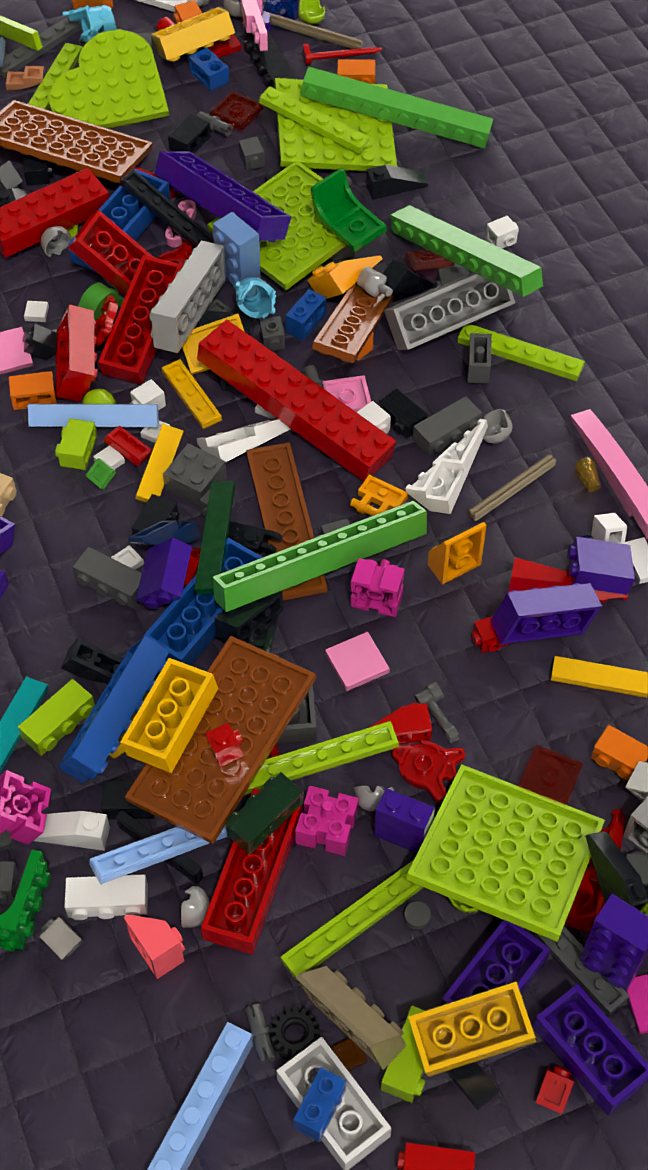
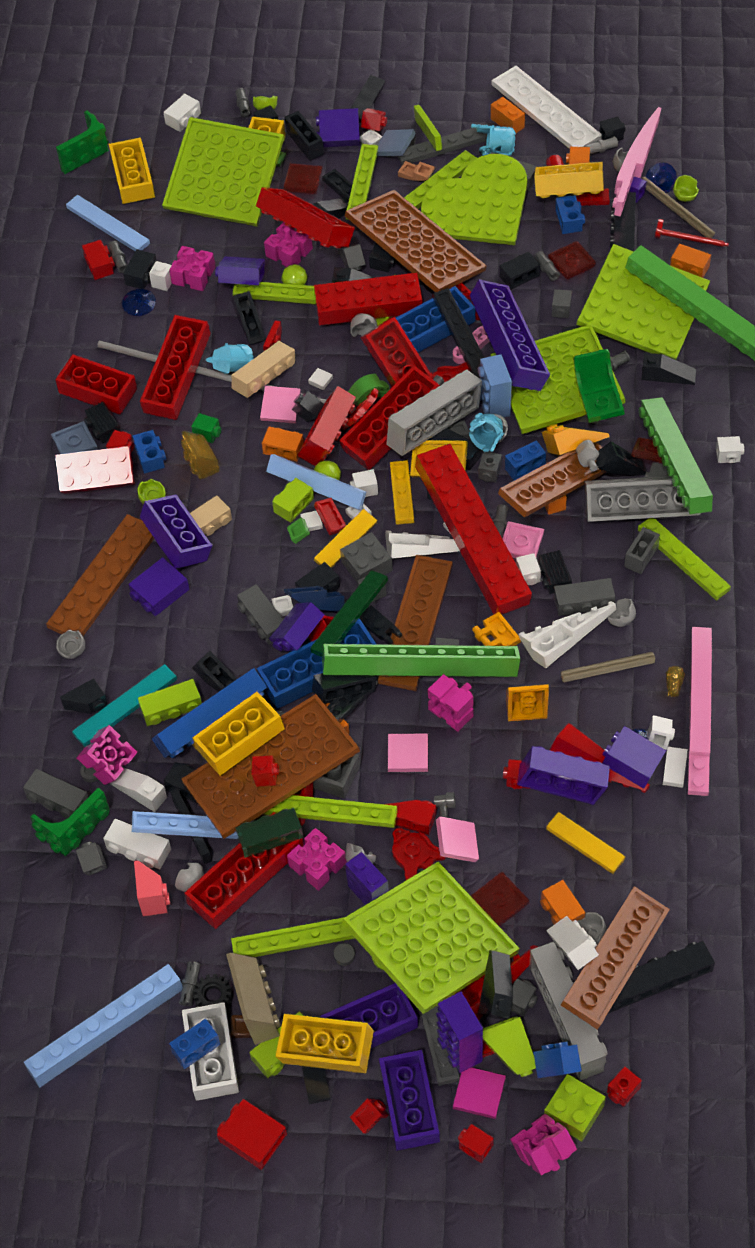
camera: 30 degrees right, 0 degrees up
lime plate [259,86,370,154] -> none
none -> bright pink tile [436,816,479,862]

